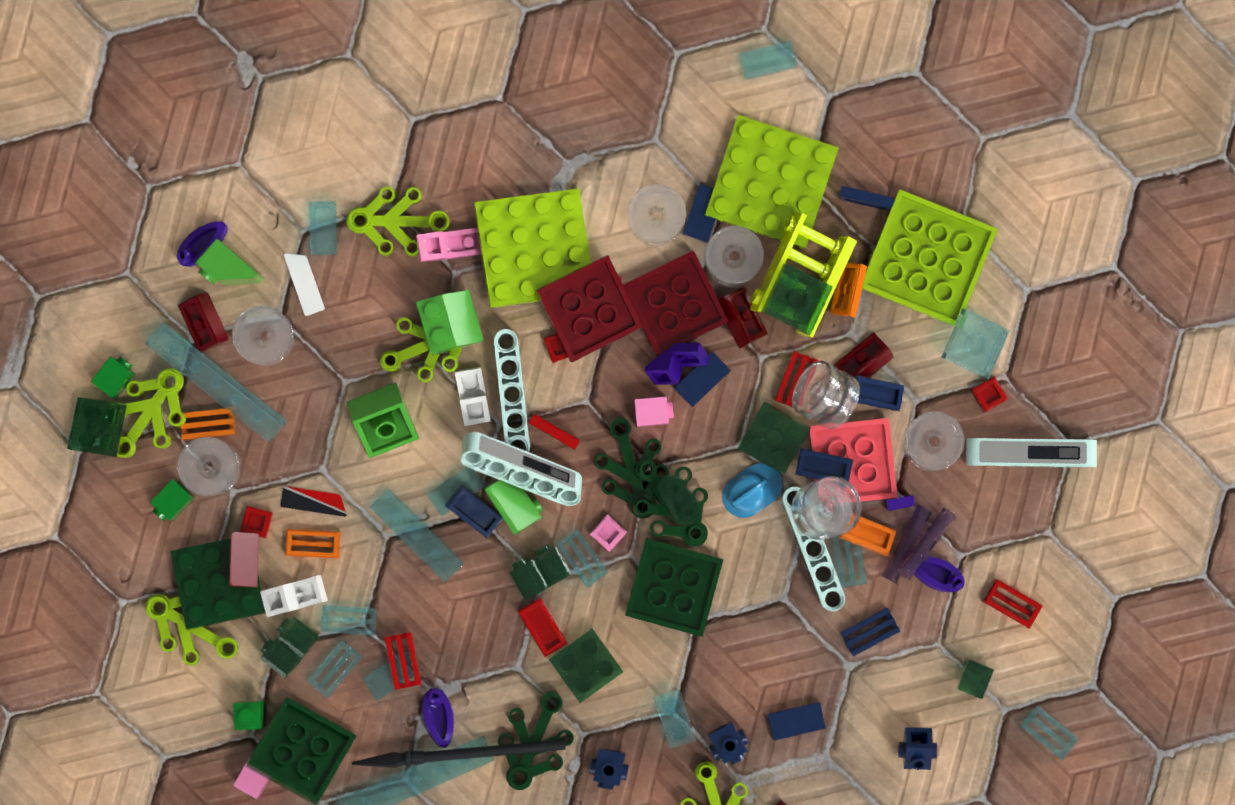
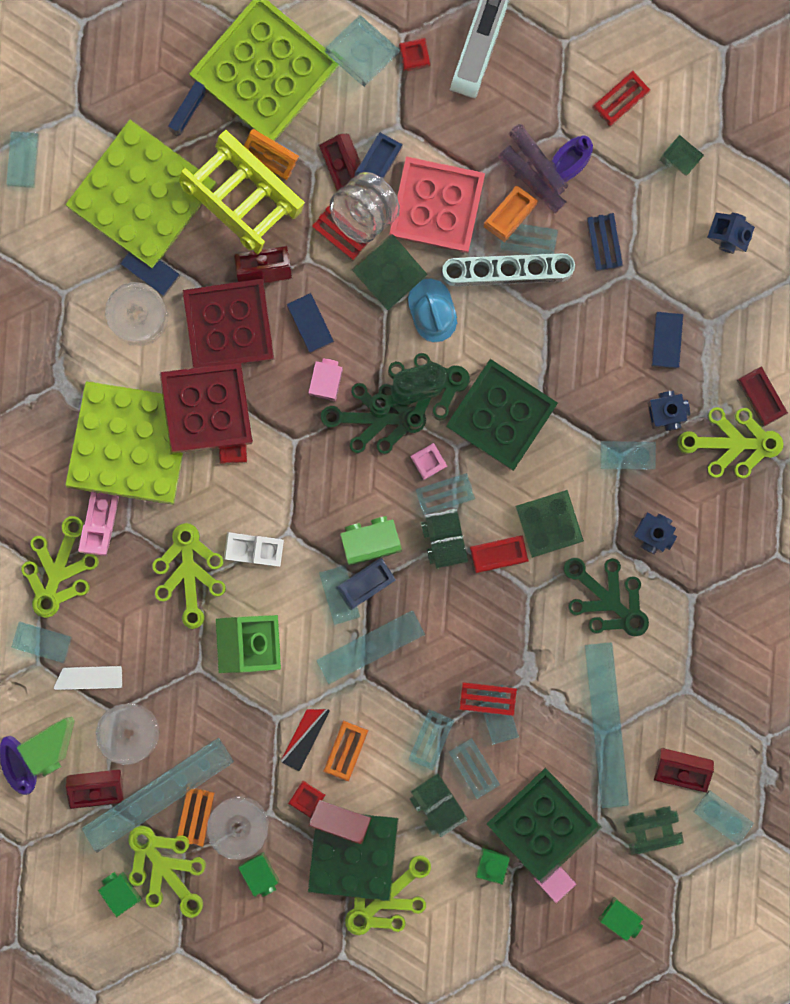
camera: 75 degrees left, 0 degrees up
clear green plate [67,397,127,457] -> none
white slope [260,575,328,617] -> none
black piece [352,739,566,768] -> none
bright green slope [416,290,484,356] -> none
dark purple arm [422,688,454,748] -> none
light aqua beam [461,432,582,506] -> none
light aqua beam [494,329,530,453] -> none
red tile [529,414,580,450] -> none
dark purple slope [644,343,709,385] -> none
clear wheel [704,226,764,288] -> none
clear green plate [761,263,833,335] -> none
clear wheel [792,476,861,541] -> none
dark blue tile [795,448,853,486] -> none
dark purple tile [885,495,915,511] -> none
clear wheel [902,411,965,472] -> none
clear light blue tile [1020,705,1079,760] -> none

